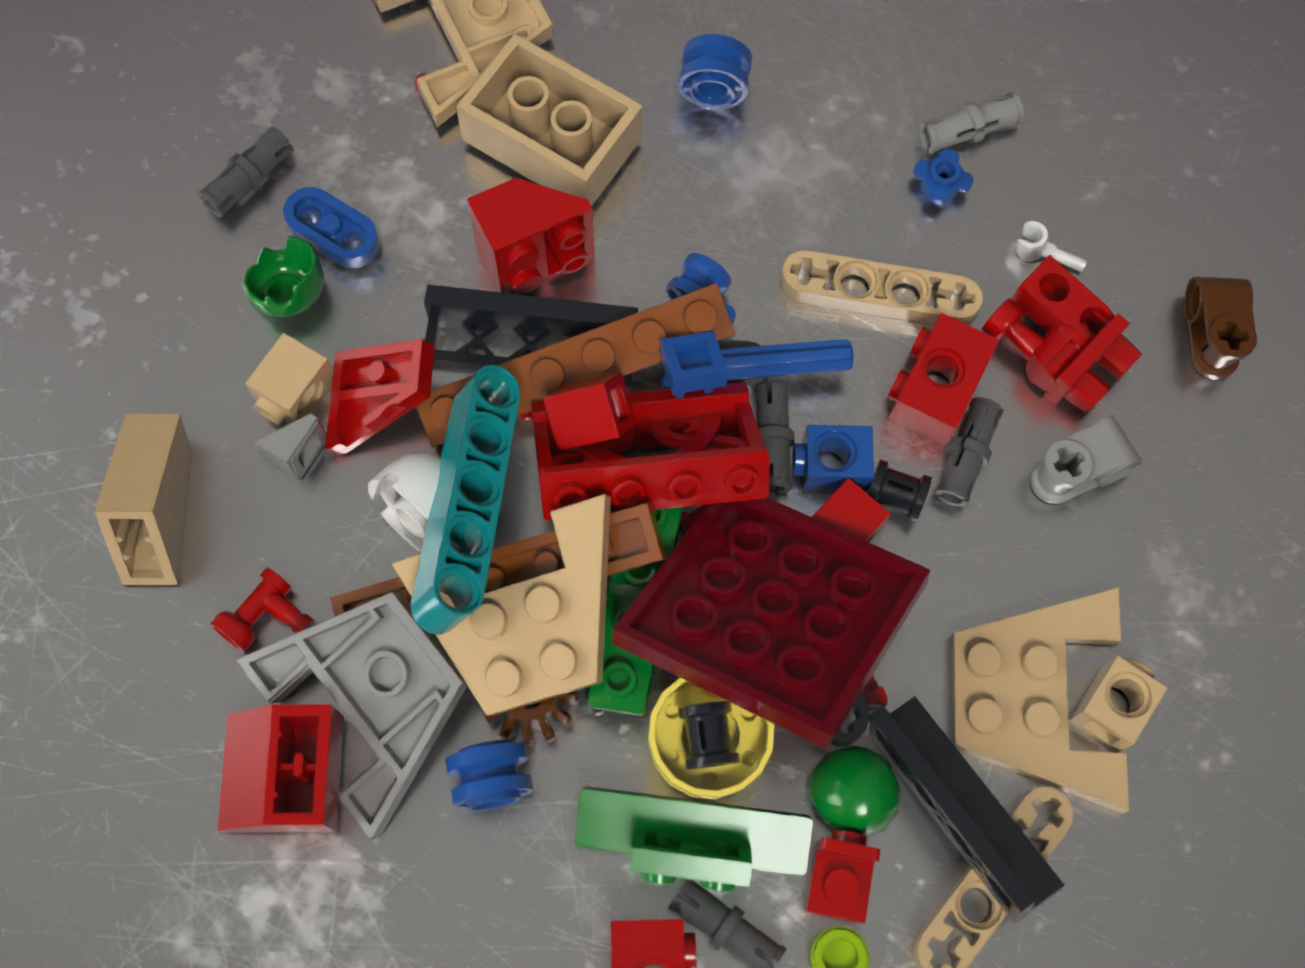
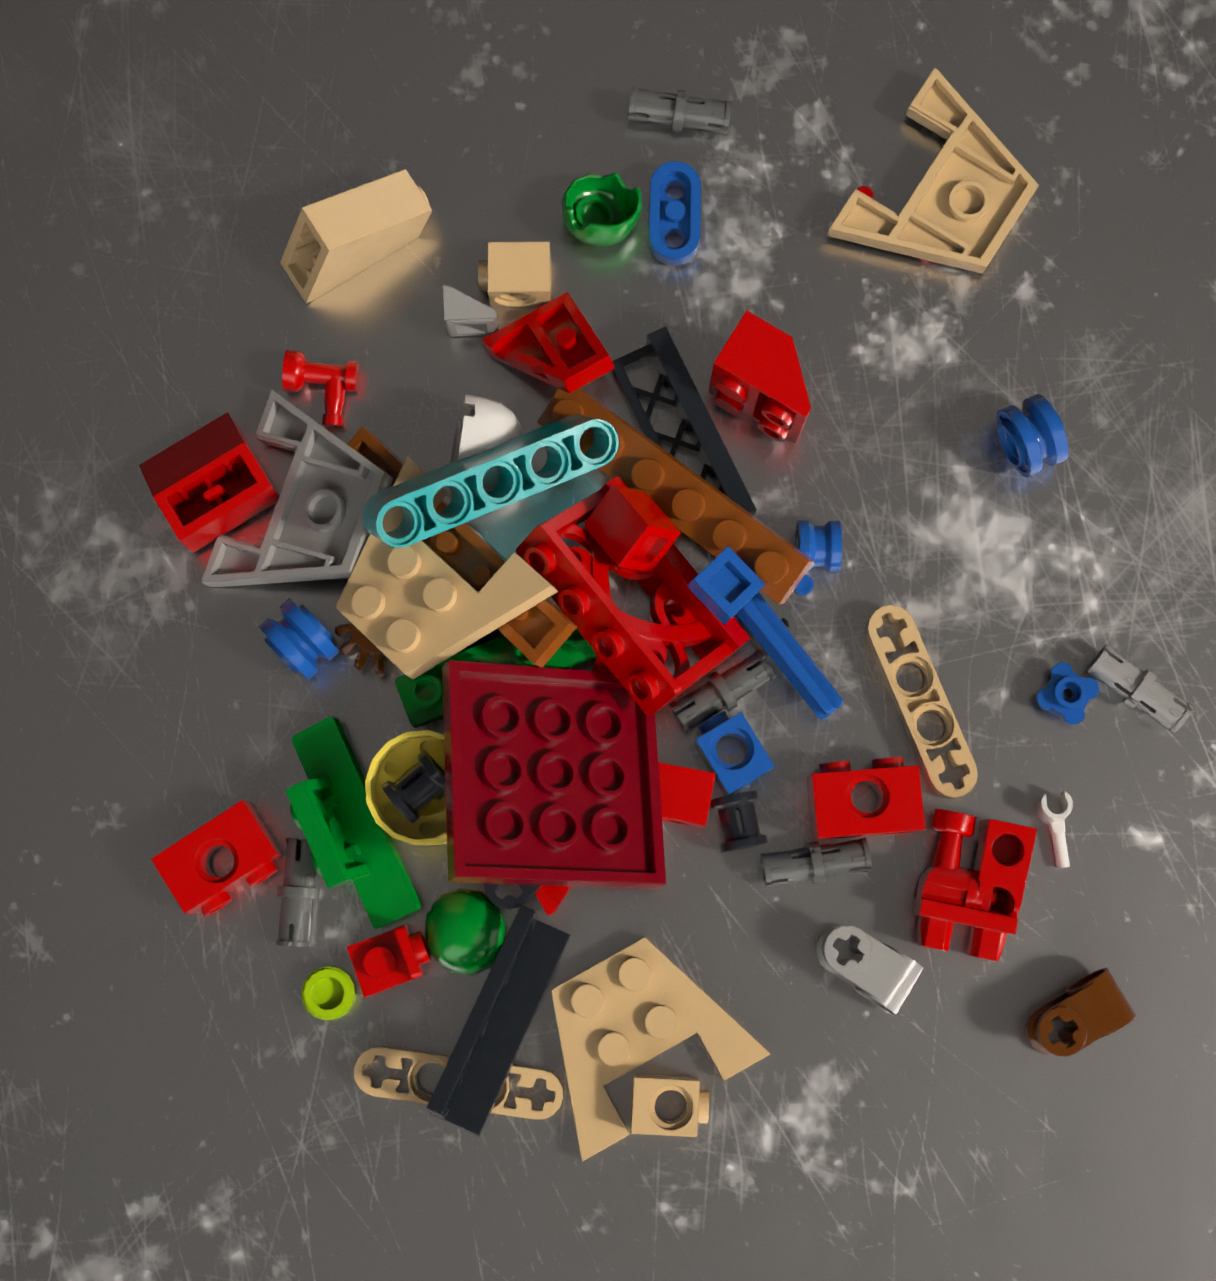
camera: 60 degrees right, 10 degrees up
tan brick [456,33,643,206] -> none

